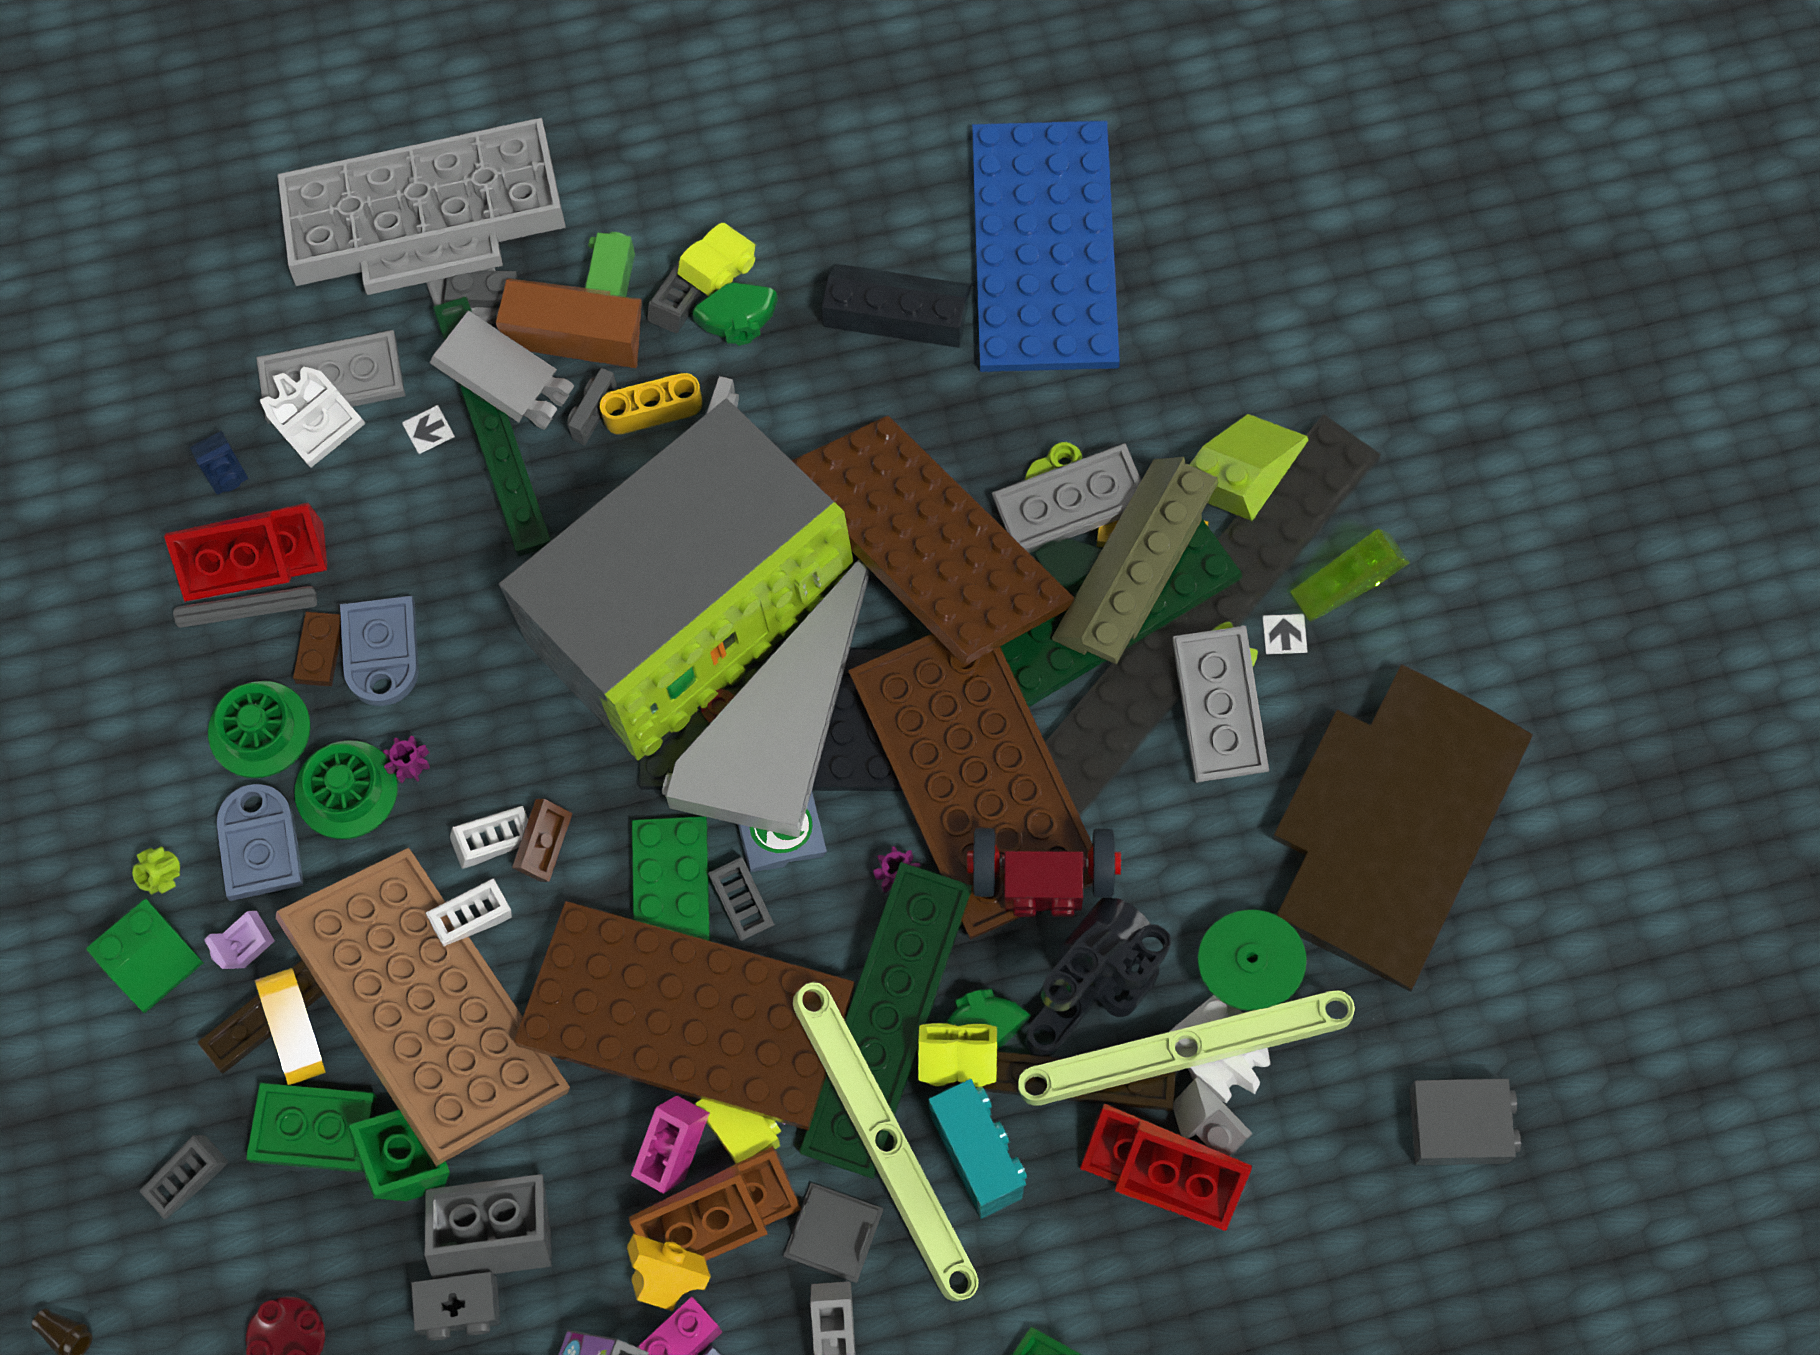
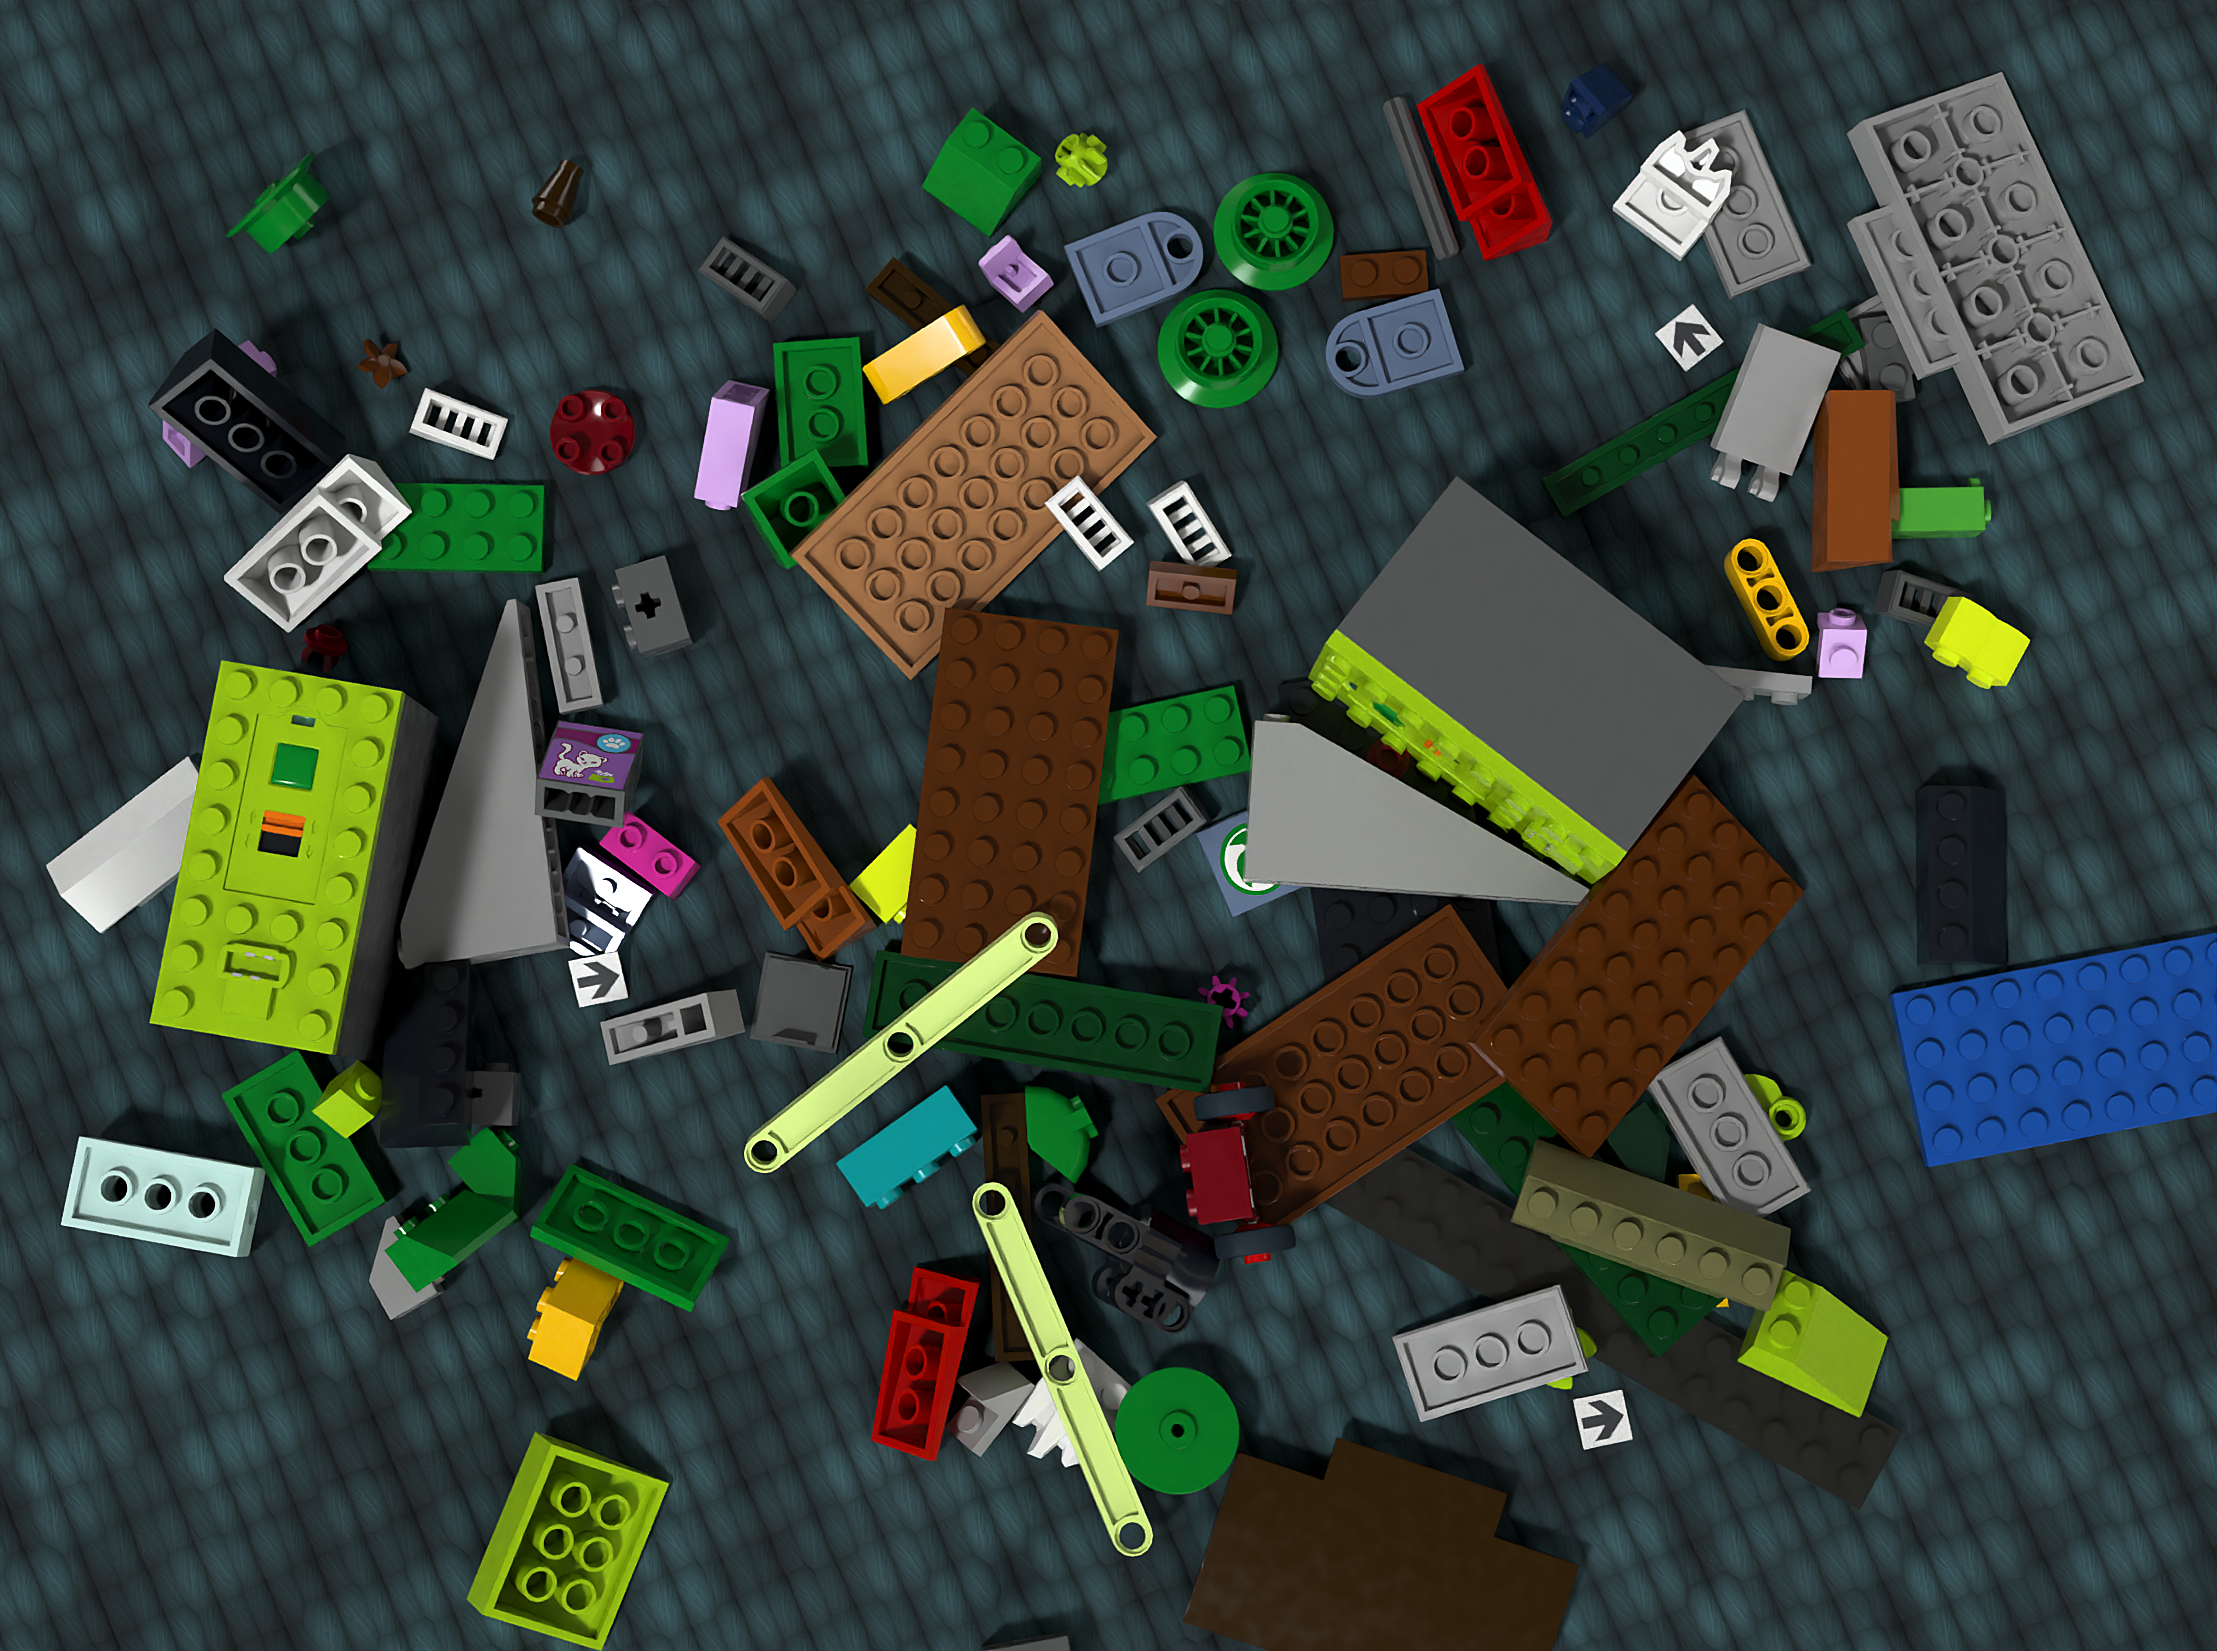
camera: 75 degrees right, 15 degrees up
magenta gear [383,736,430,783] -> none
dark grey slope [425,1174,552,1279] -> none
dark grey plate [567,368,618,446] -> none
yellow brick [627,1234,711,1311] -> none
dark pink brick [631,1096,710,1193] -> none
green piece [693,283,778,346] -> none
neon yellow brick [918,1023,997,1087] -> none
clear neon green slope [1290,528,1410,621] -> none
none -> lavender slope [694,380,770,510]
none -> lavender bracket [1815,608,1867,678]

